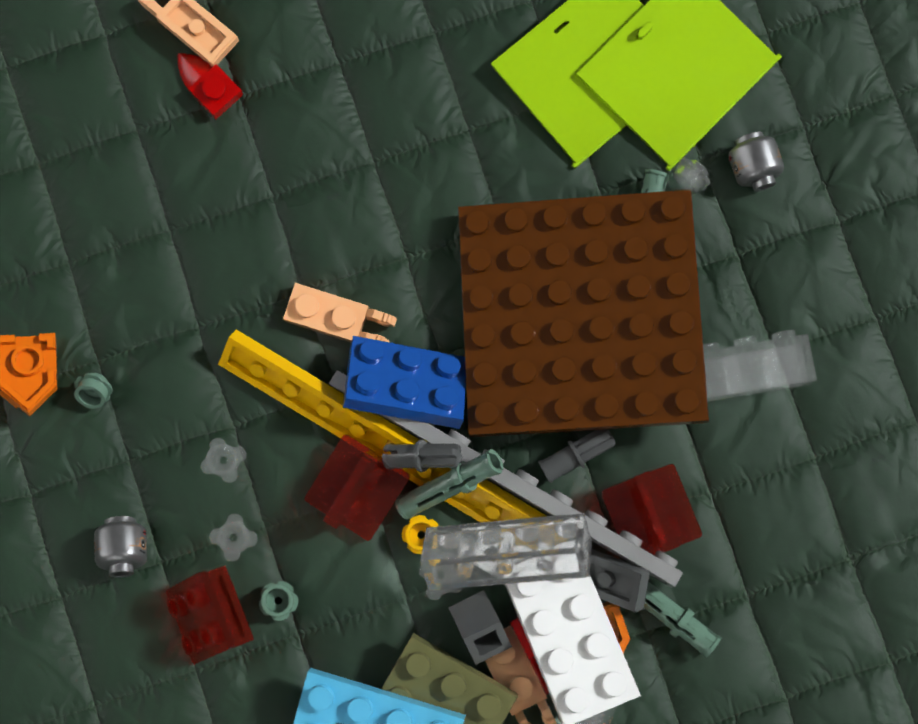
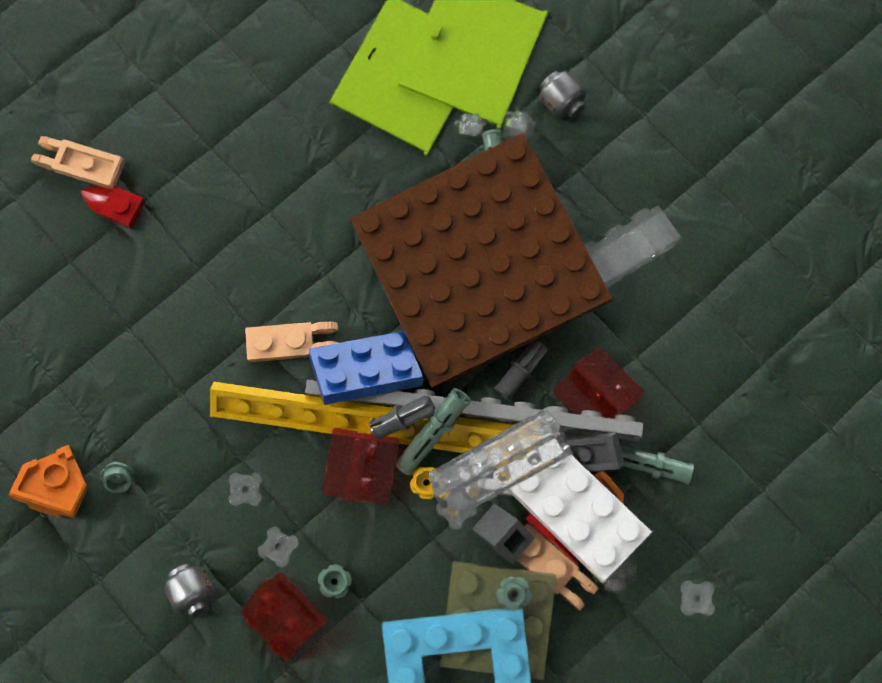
camera: 20 degrees left, 5 degrees down
none -> clear plate [455,114,487,136]
none -> sand green plate [497,576,532,611]

